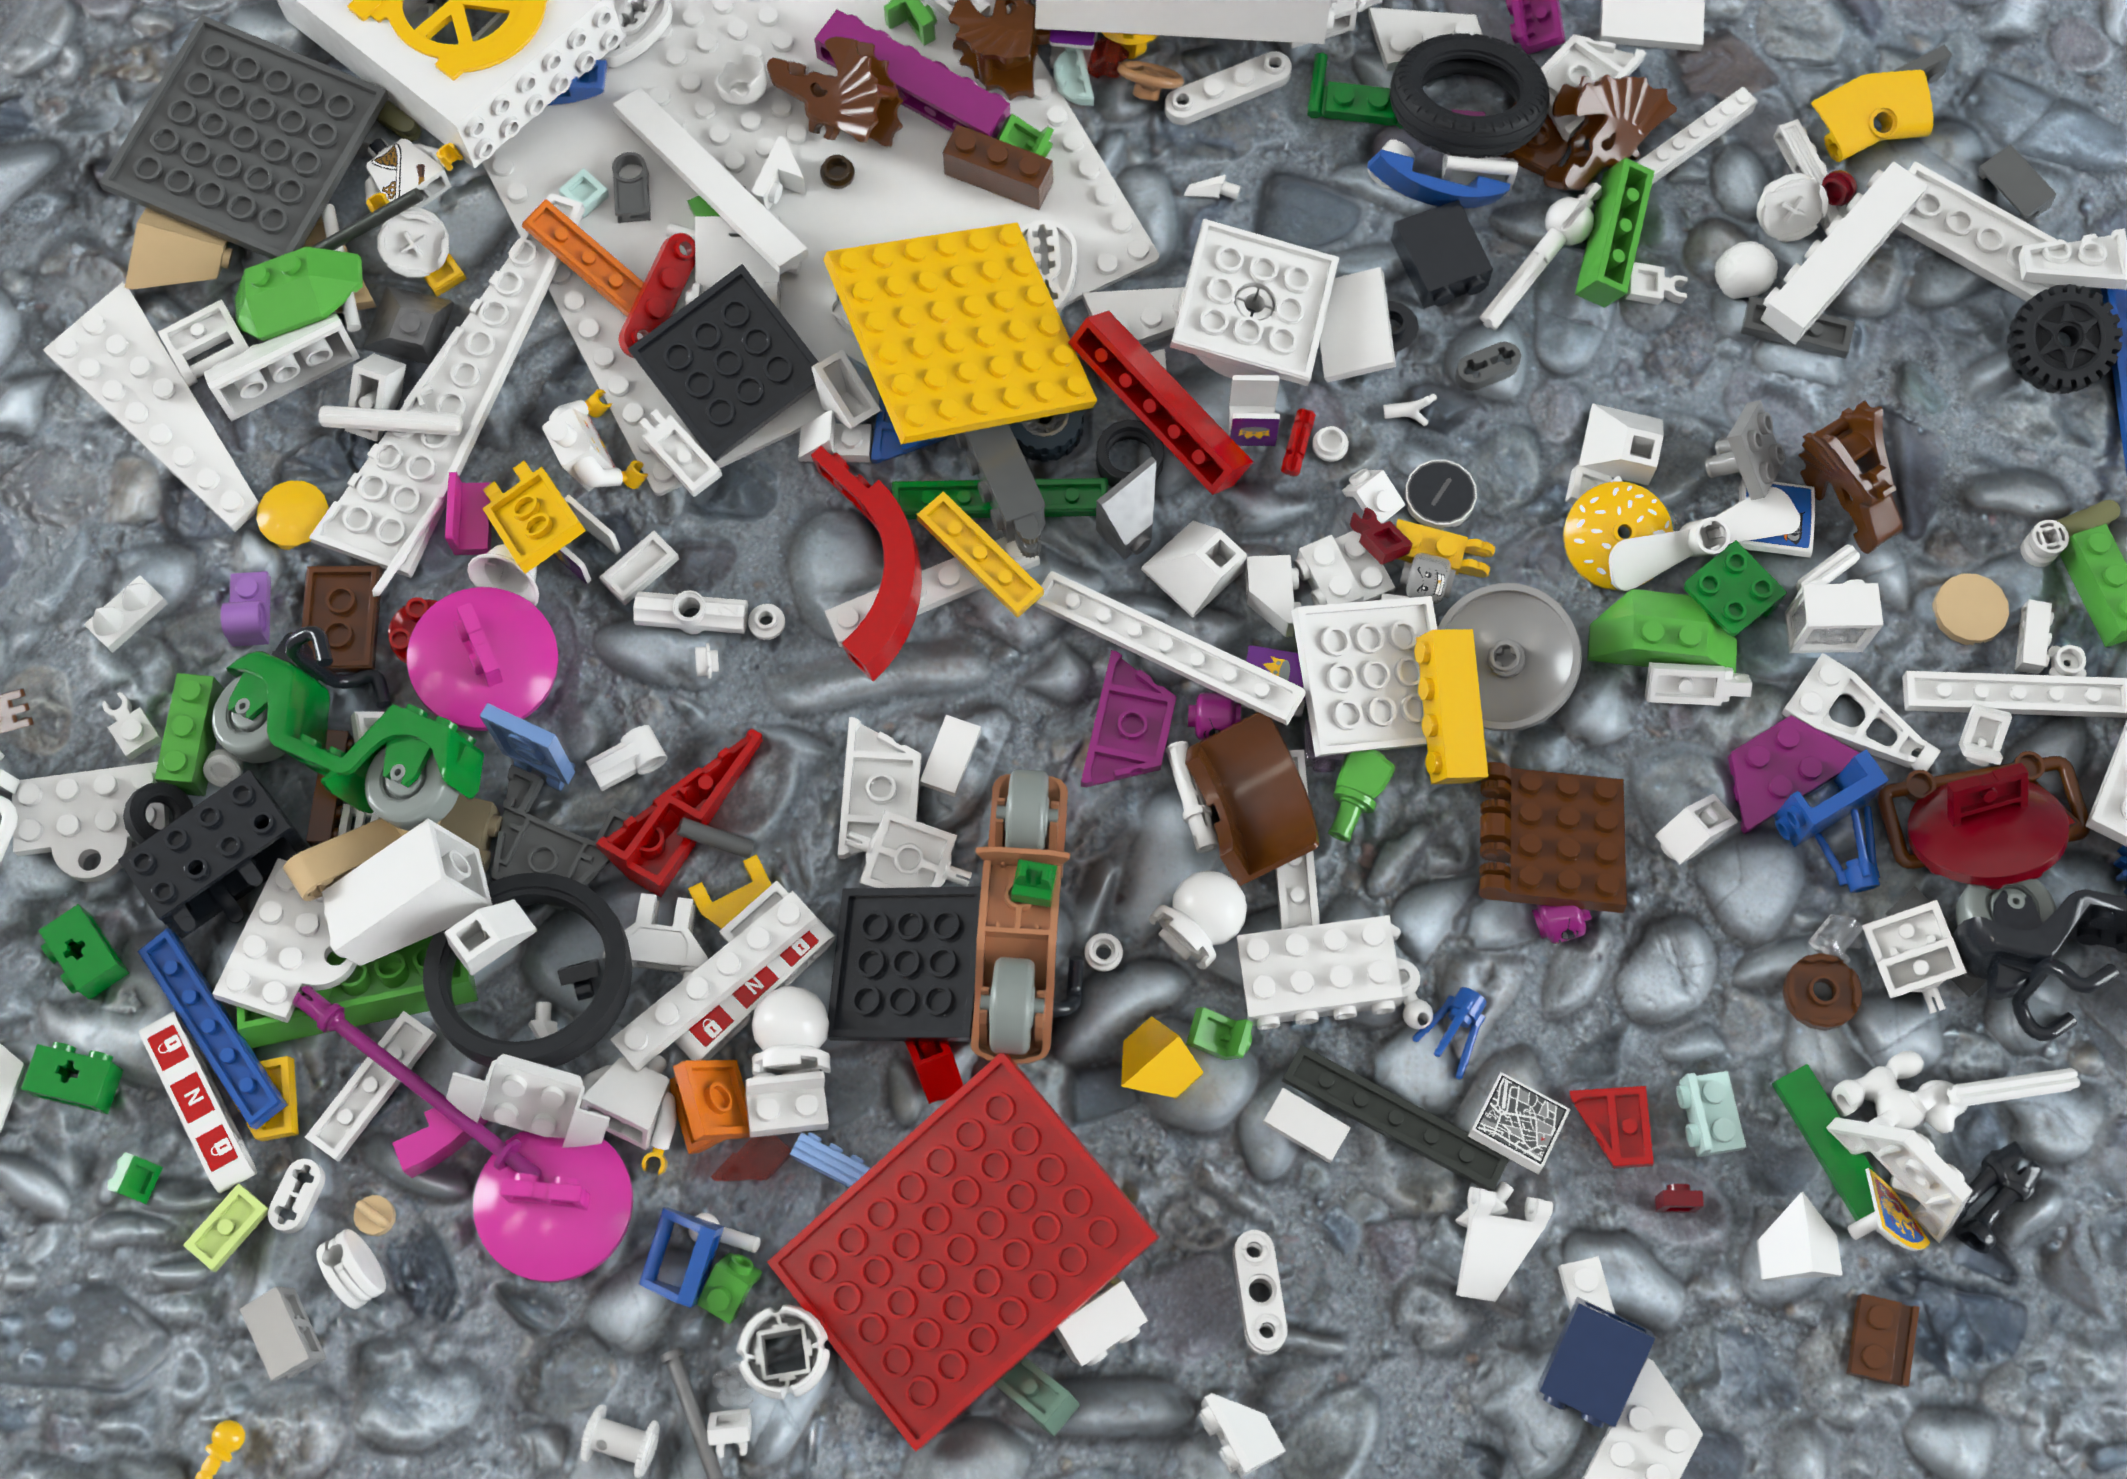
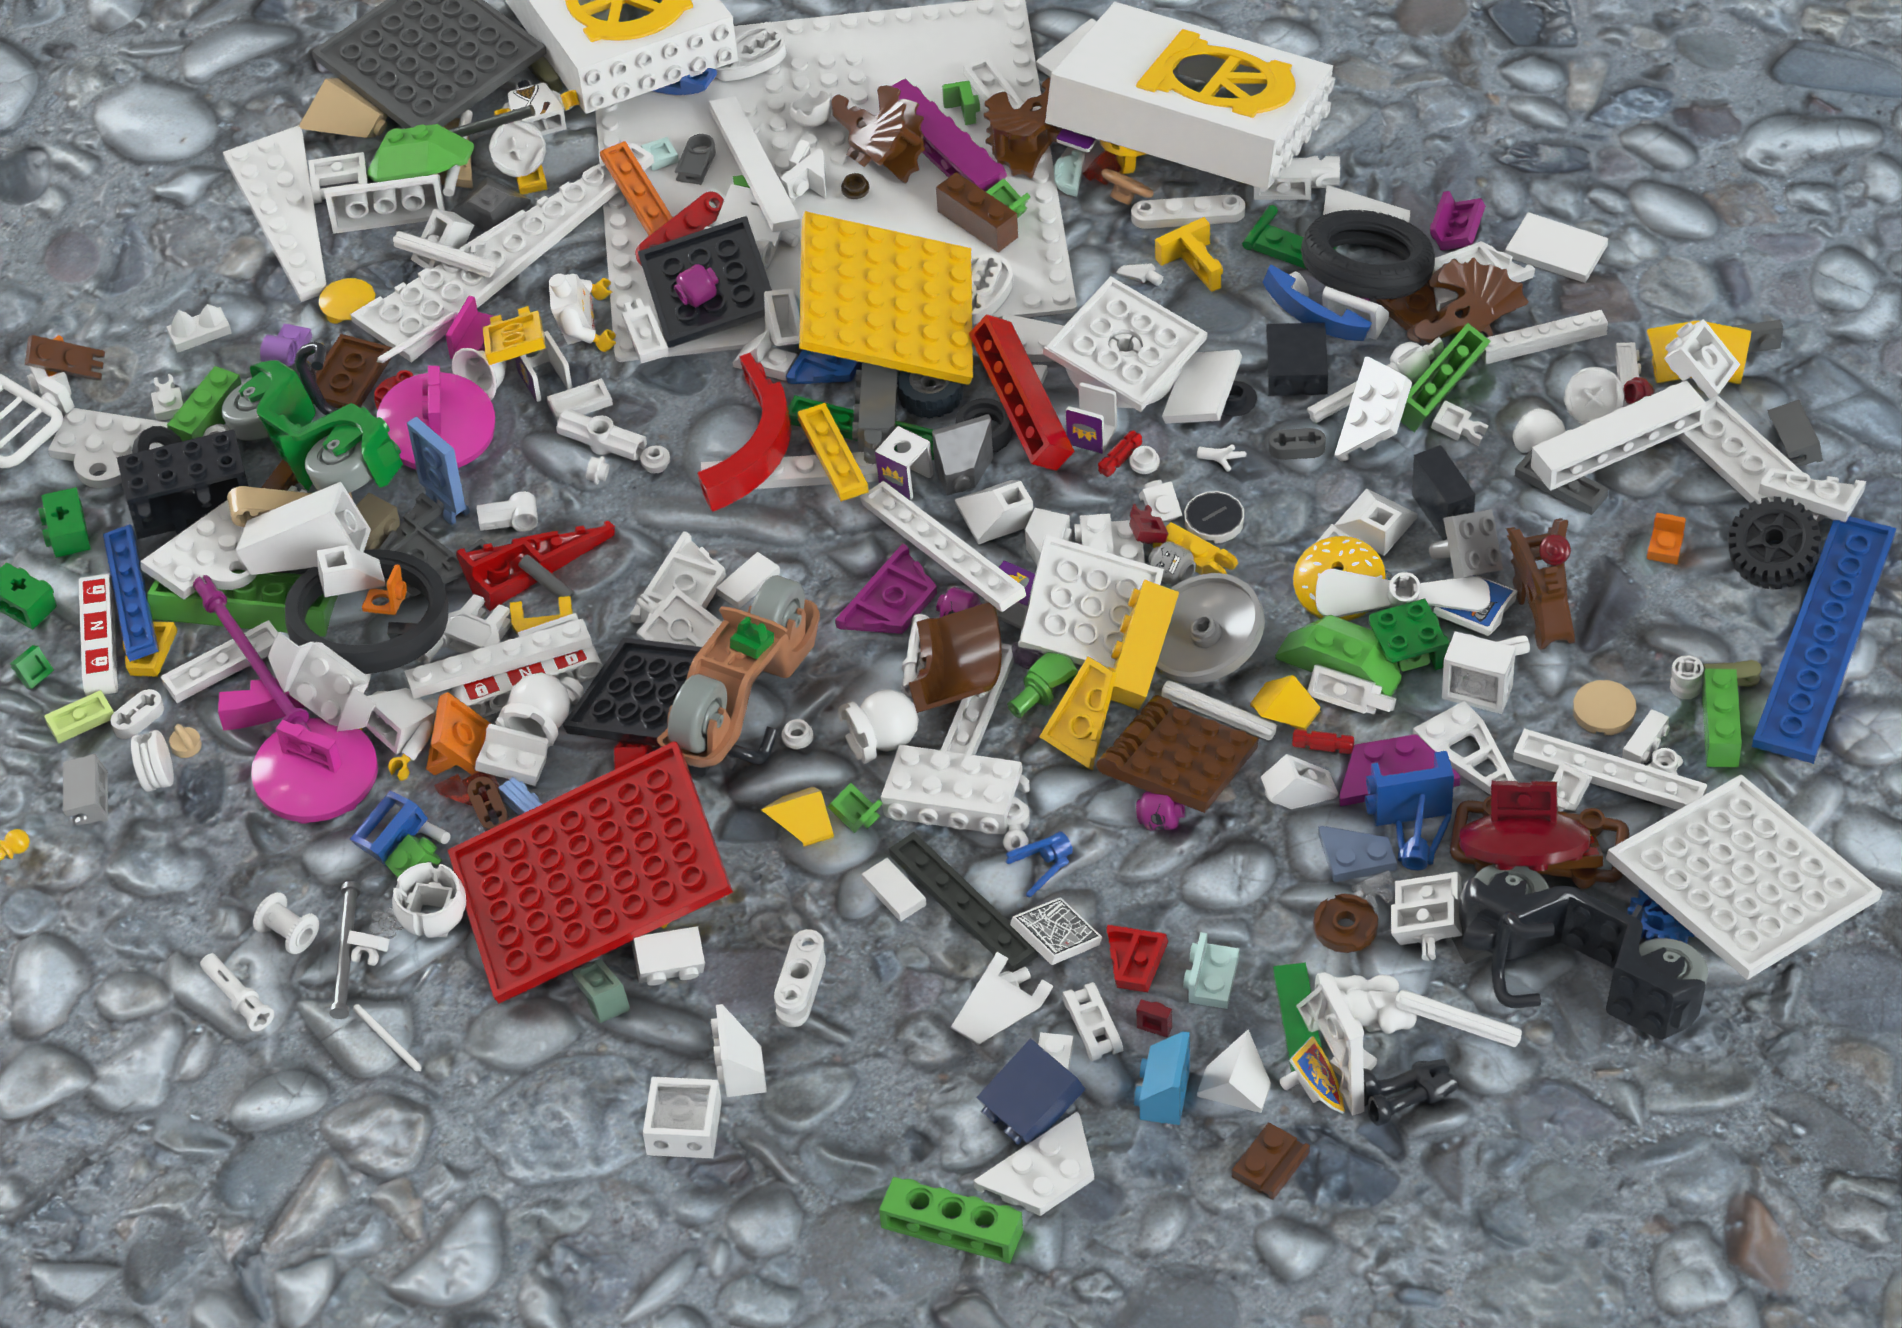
camera: 25 degrees right, 20 degrees down
none -> orange bracket [362,565,407,615]
none -> reddish brown beam [467,776,510,832]
none -> white plate [561,677,584,705]
none -> magenta head [674,264,719,307]
none -> white tile [788,139,811,170]
none -> white piece [875,426,933,500]
none -> yellow wing [1039,656,1117,770]
none -> white plate [1062,982,1123,1062]
none -> dark azure slope [1134,1031,1190,1125]
none -> yellow bracket [1155,217,1223,292]
none -> white axle [1162,680,1277,740]
none -> yellow slope [1250,675,1320,730]
none -> red axle [1292,729,1355,754]
none -> sand blue wing [1318,826,1397,882]
none -> white wing [1334,357,1412,462]
none -> black brick [1412,445,1476,540]
none -> dark red plate [1539,534,1571,566]
none -> orange bracket [1647,513,1686,565]
none -> white plate [1664,319,1740,399]

